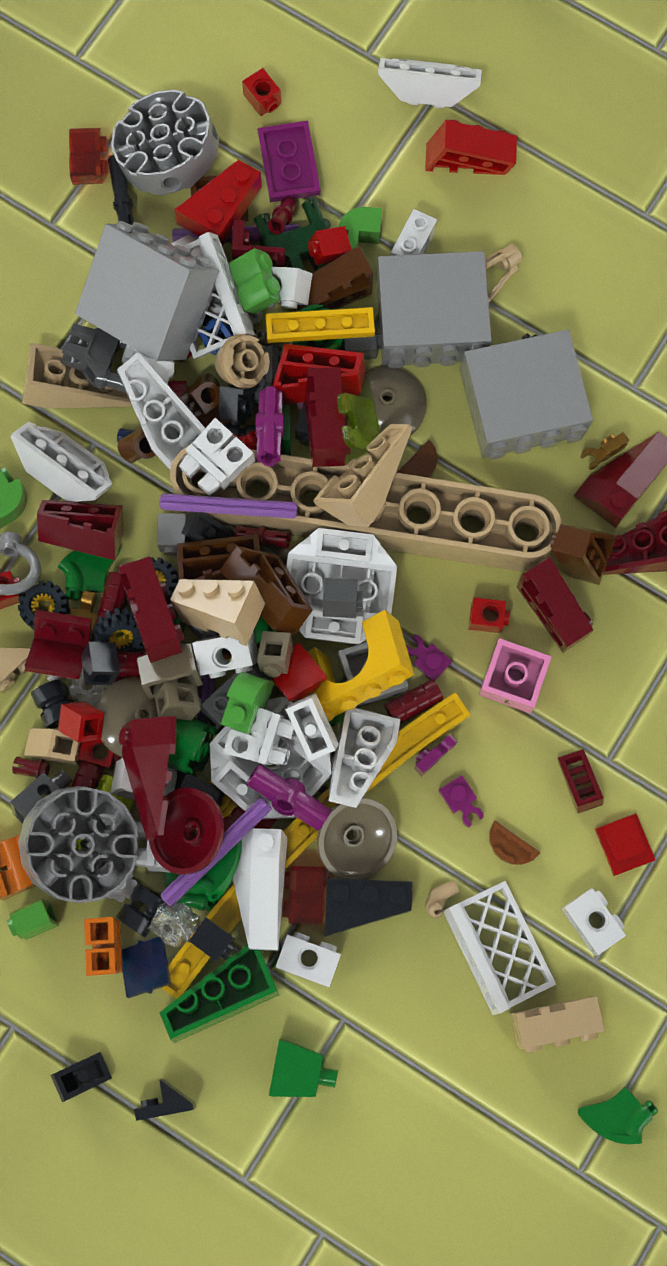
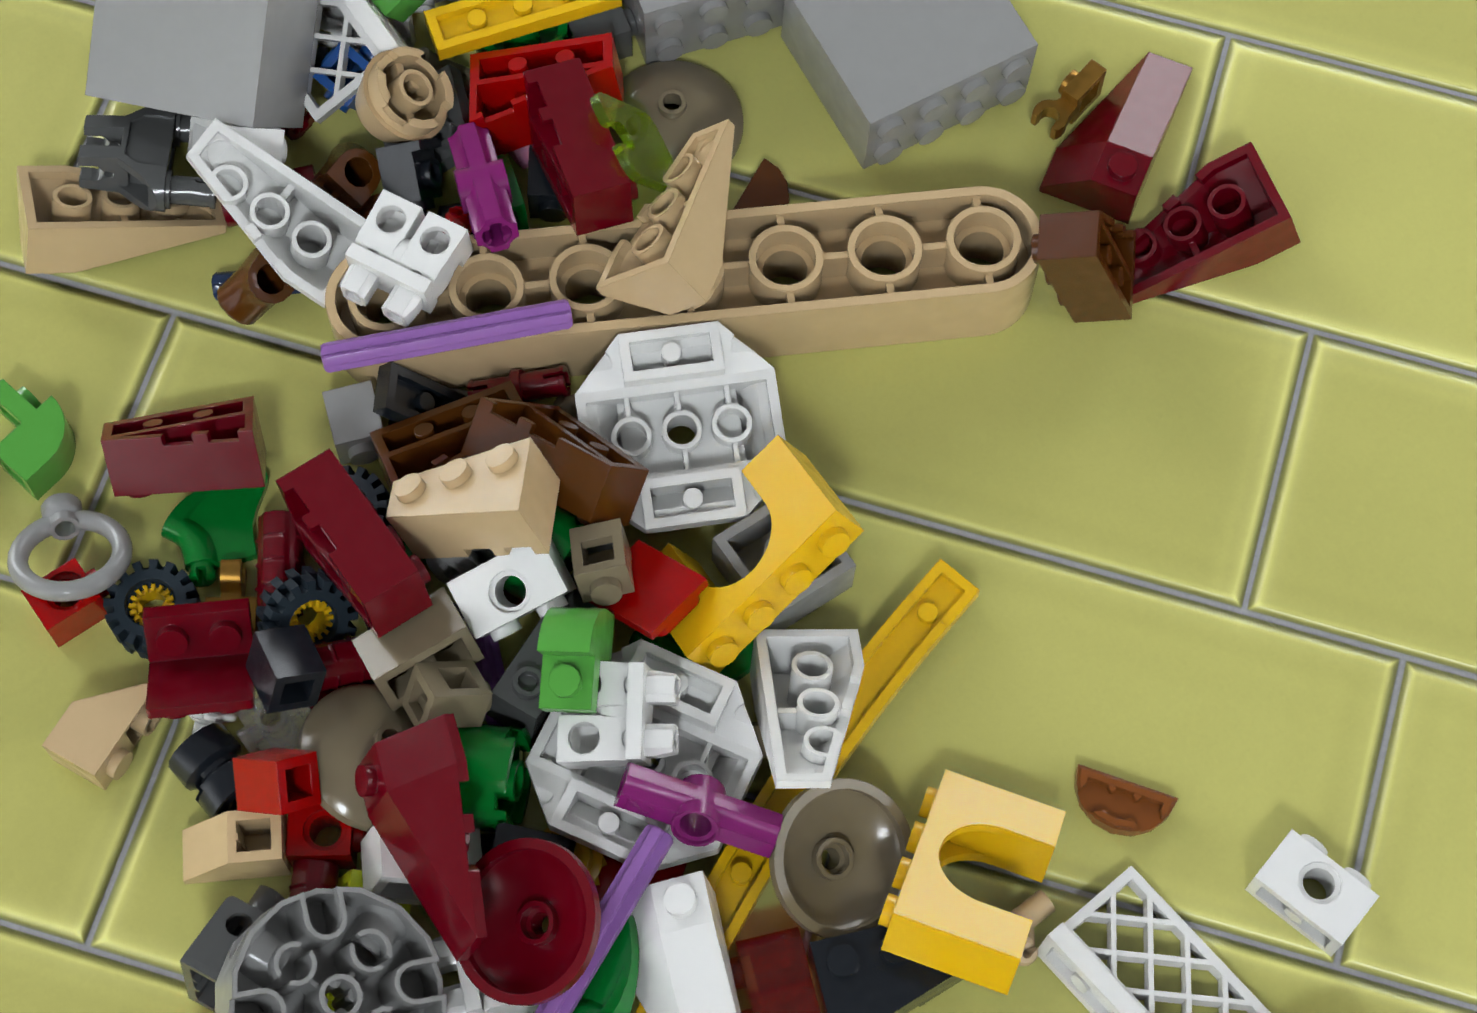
camera: 15 degrees left, 10 degrees down
white wedge [10,422,112,502] -> none
dark red pin [12,756,50,779] -> none
white brick [285,693,339,761] -> none
dark grey brick [323,578,363,618] -> none
dark red axle [384,679,444,723] -> none
magenta plate [406,634,452,681] -> none
magenta plate [414,734,457,777] -> none
magenta plate [438,775,484,828] -> none
red brick [468,597,510,633] -> none
bright pink brick [479,638,552,713] -> none
dark red wedge [517,557,594,653] -> none
dark red slope [558,749,604,813] -> none
red piece [595,813,656,876] -> none
none -> yellow arch [878,769,1066,995]

